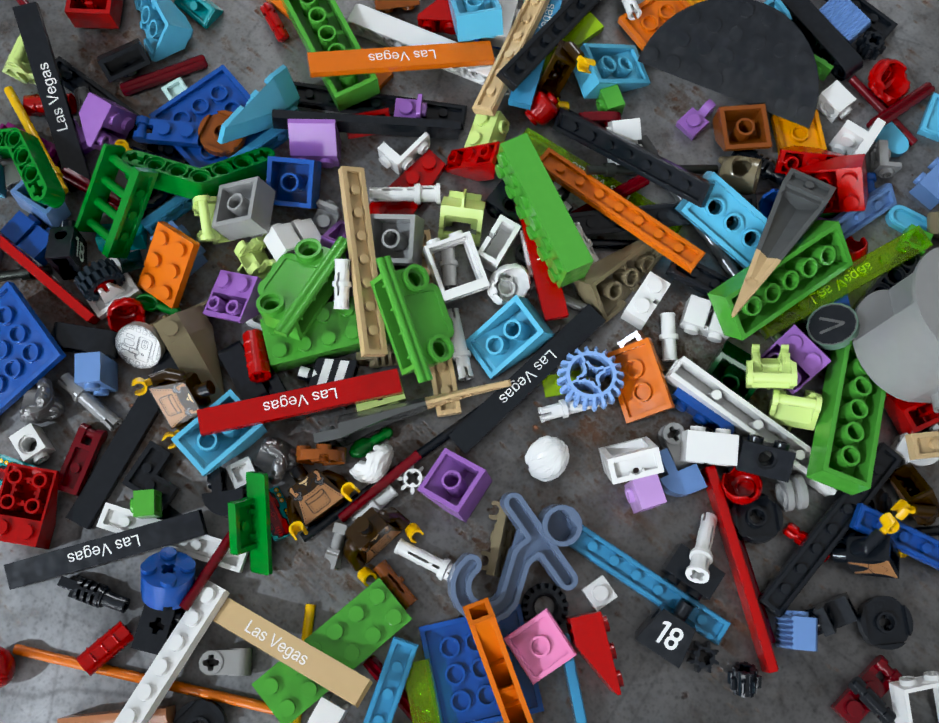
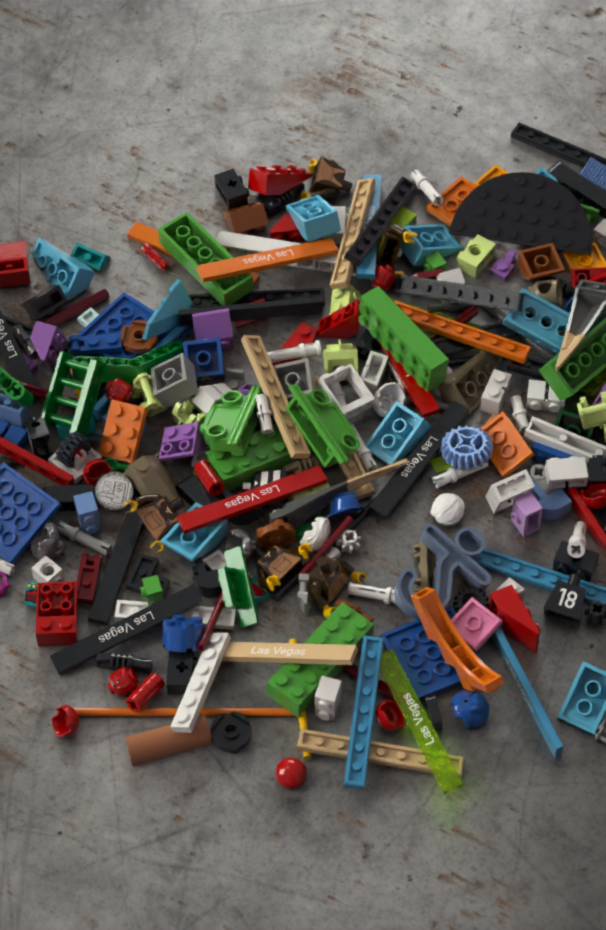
camera: 10 degrees left, 20 degrees down
light grey piece [199,648,253,676] -> none
white bracket [377,132,430,175] -> none
medium lavender bracket [394,94,427,118] -> none
medium lavender slope [417,448,493,523] -> none
none -> red head [104,378,134,403]
none -> red head [107,667,139,697]
none -> blue piece [325,491,366,519]
none -> yellowish green brick [457,235,496,278]

